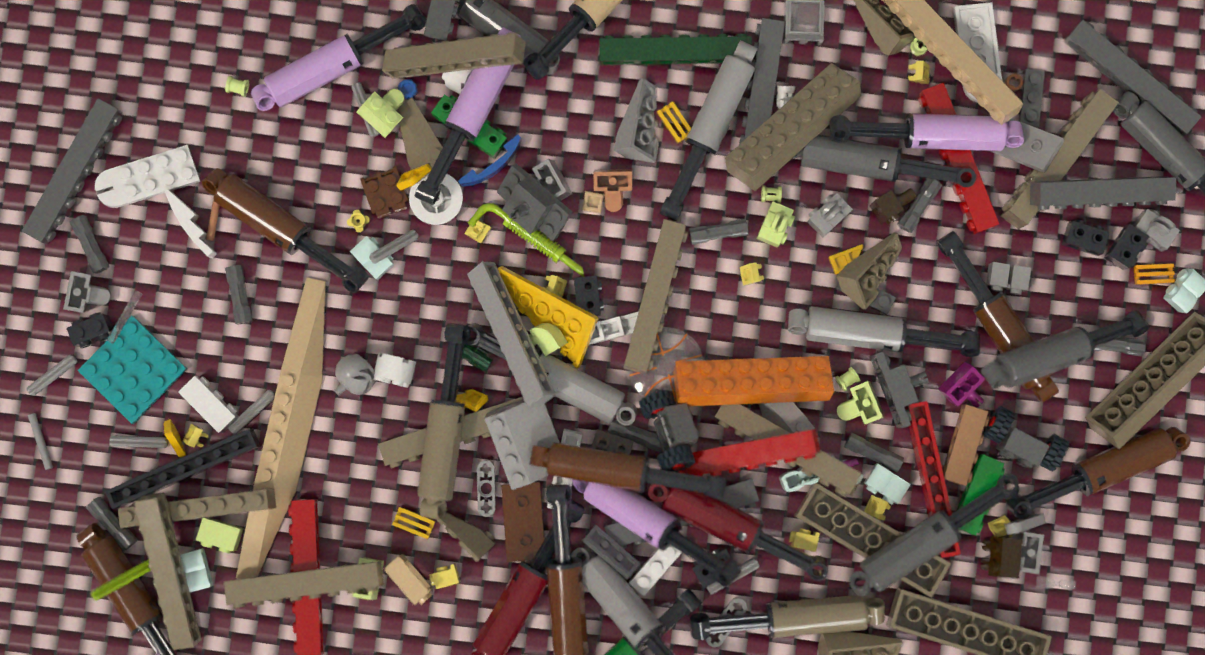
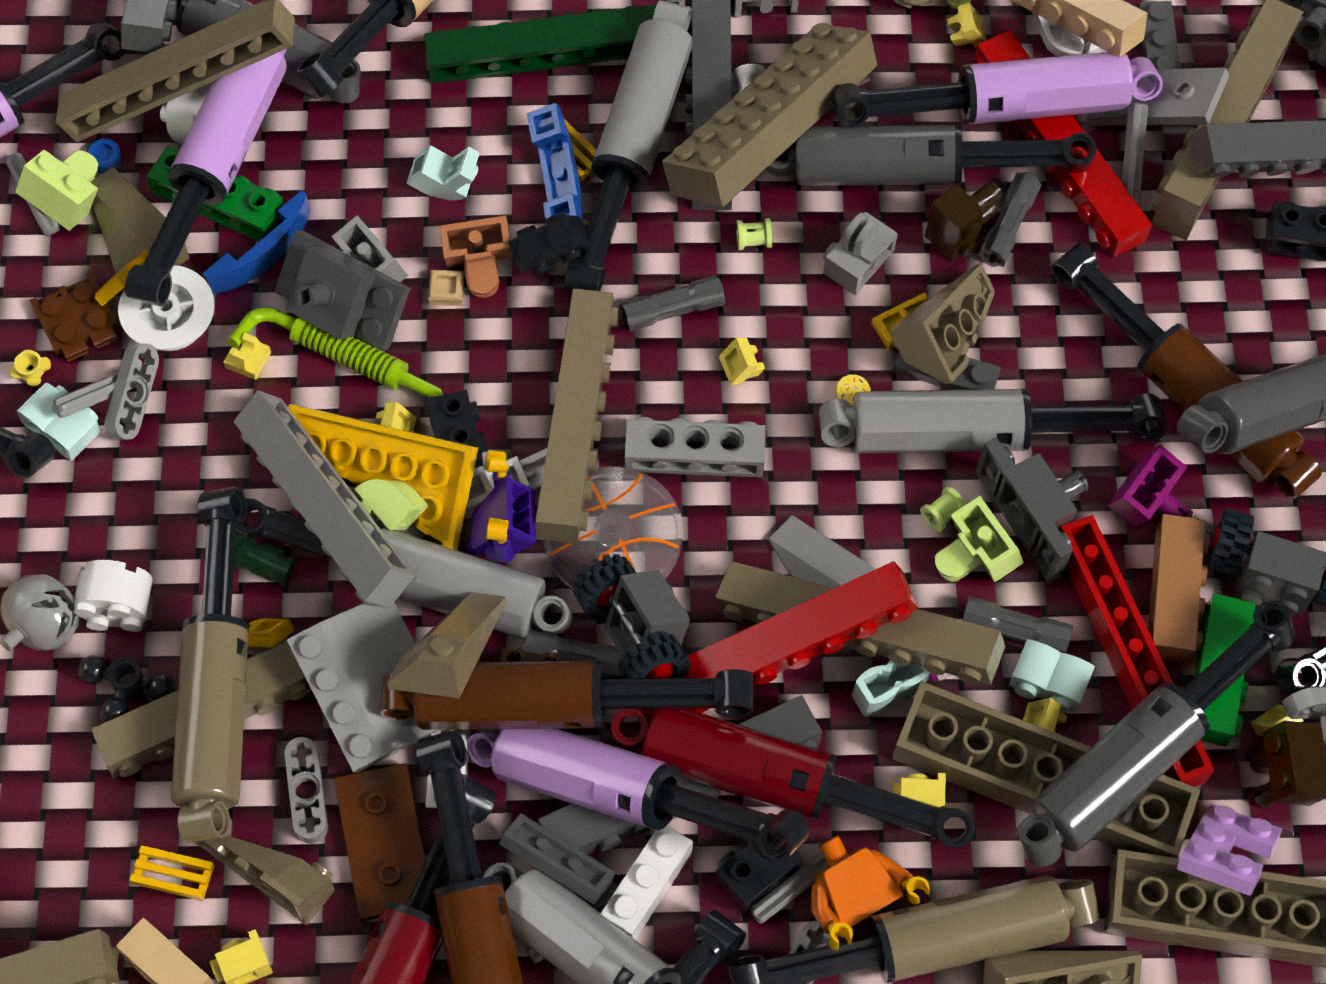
camera: 10 degrees left, 20 degrees down
light grey wedge [614,78,659,163] -> none
orange brick [673,356,834,406] -> none
yellowish green brick [756,201,795,247] -> none
light grey piece [986,262,1031,295] -> none
none -> black piece [78,656,176,723]
none -> light grey beam [104,344,159,440]
none -> dark tan wedge [387,592,506,699]
none -> light aqua brick [406,145,480,200]
none -> dark purple torso [464,451,536,563]
none -> black brick [508,212,592,277]
none -> blue slope [527,103,582,223]
none -> light grey brick [625,417,765,478]
none -> orange torso [811,835,930,950]
none -> light yellow tile [836,375,871,406]
none -> light grey axle [1122,103,1148,201]
none -> lavender plate [1177,803,1282,896]

